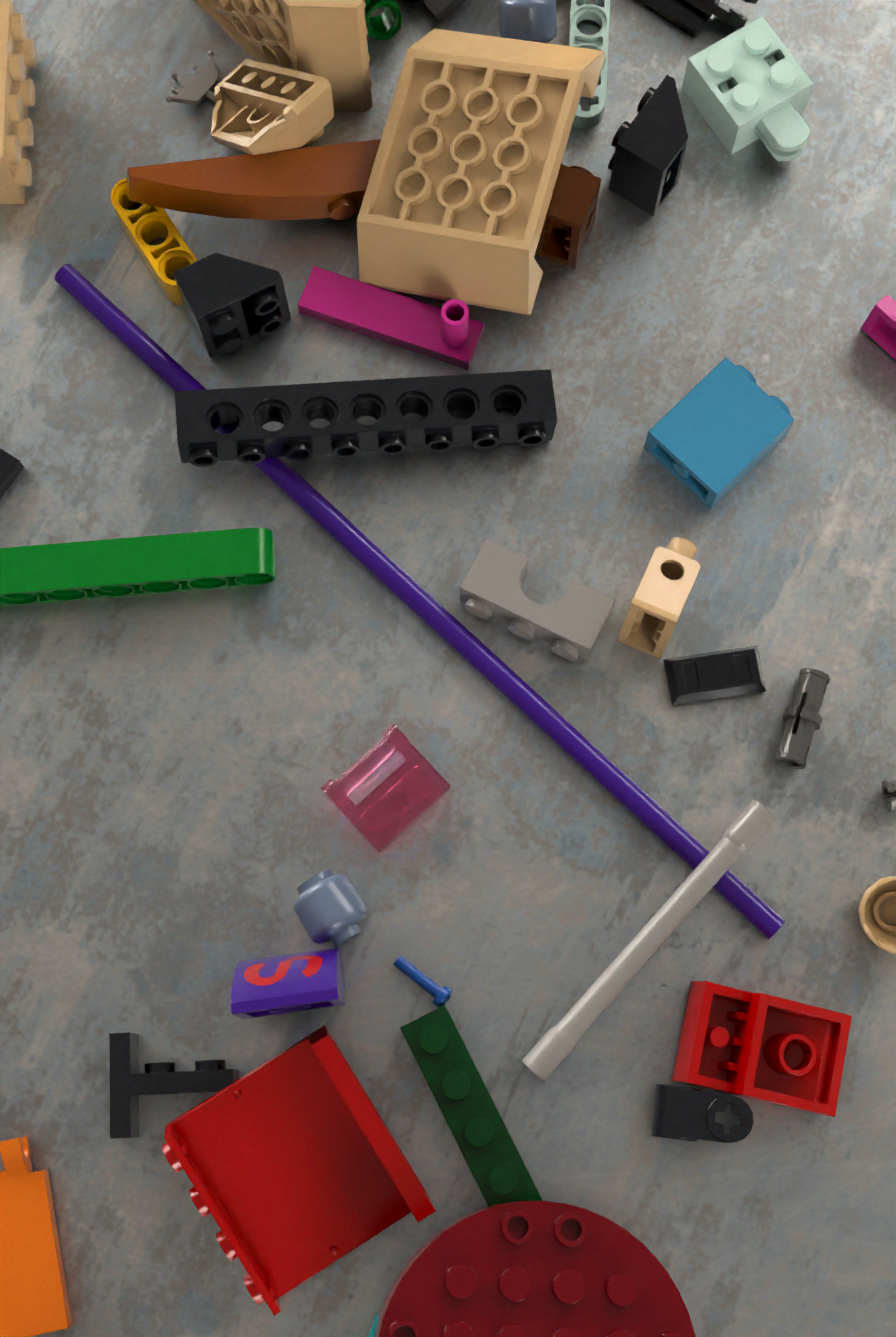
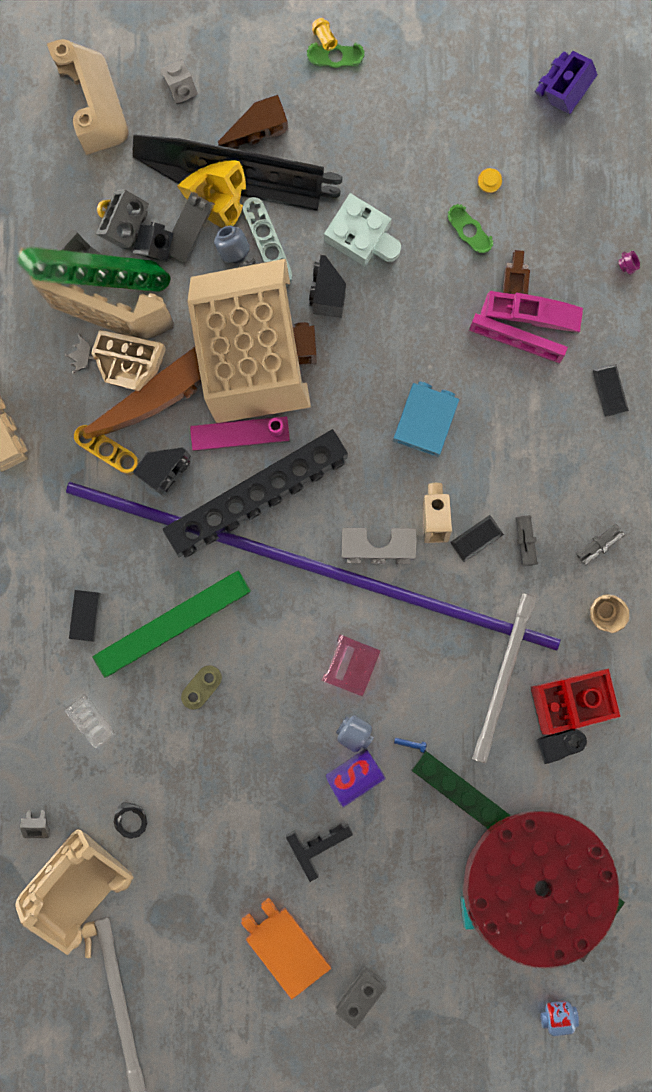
camera: 30 degrees left, 10 degrees up
red panel [161,1025,436,1316] -> none
none -> olive plate [181,665,222,710]

